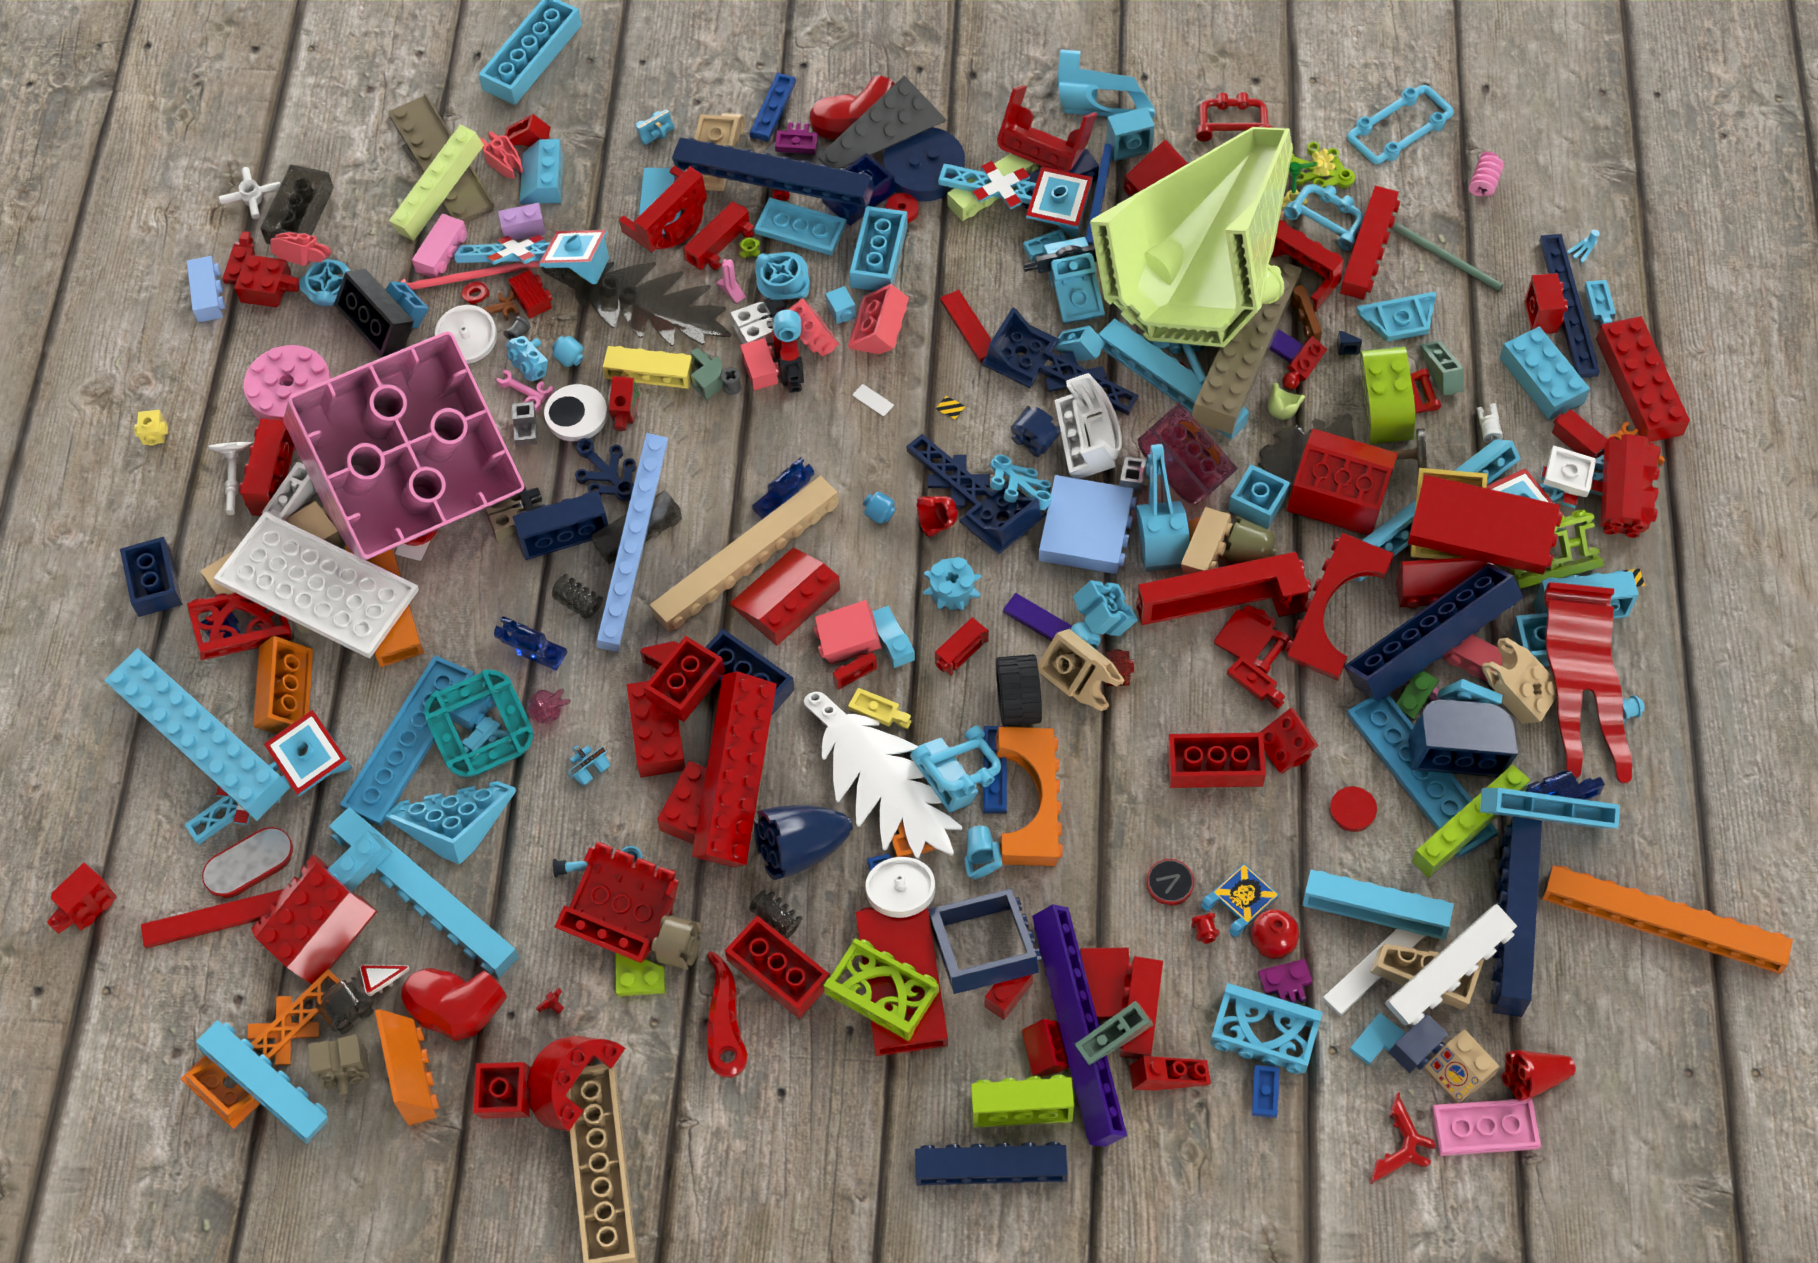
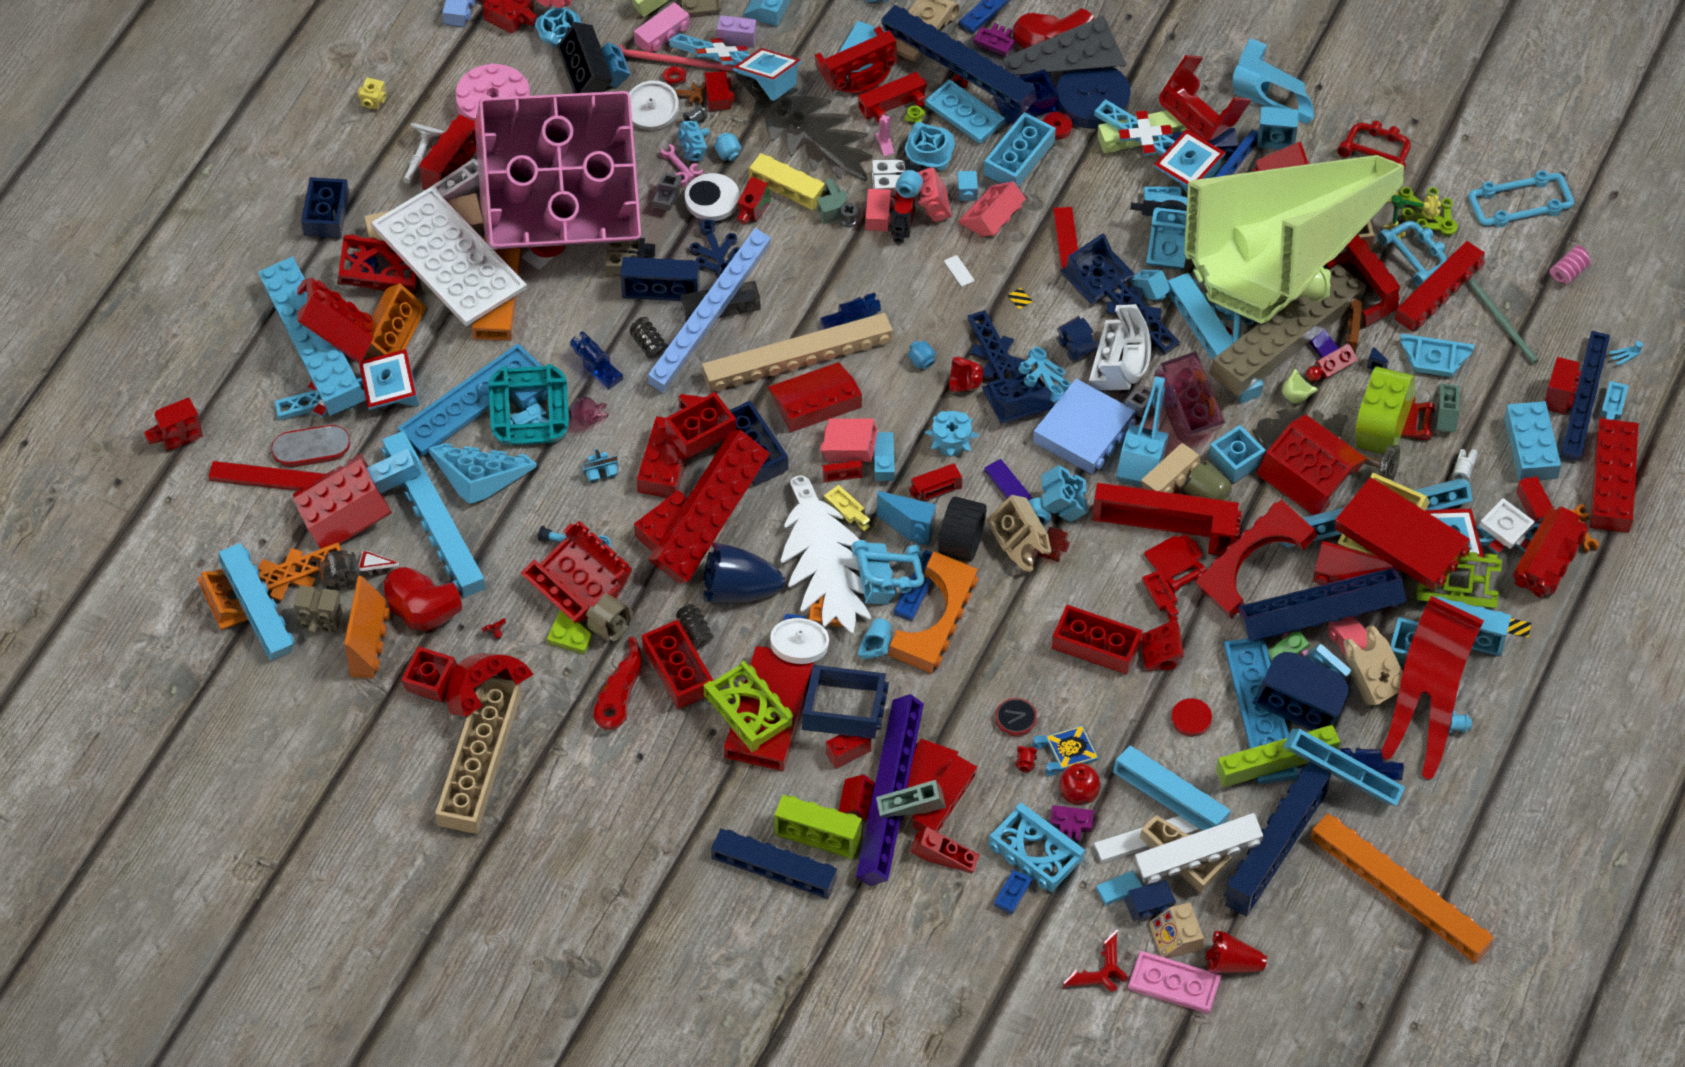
camera: 20 degrees right, 5 degrees down
none -> red slope [297,277,374,364]
none -> dark azure slope [877,491,936,546]

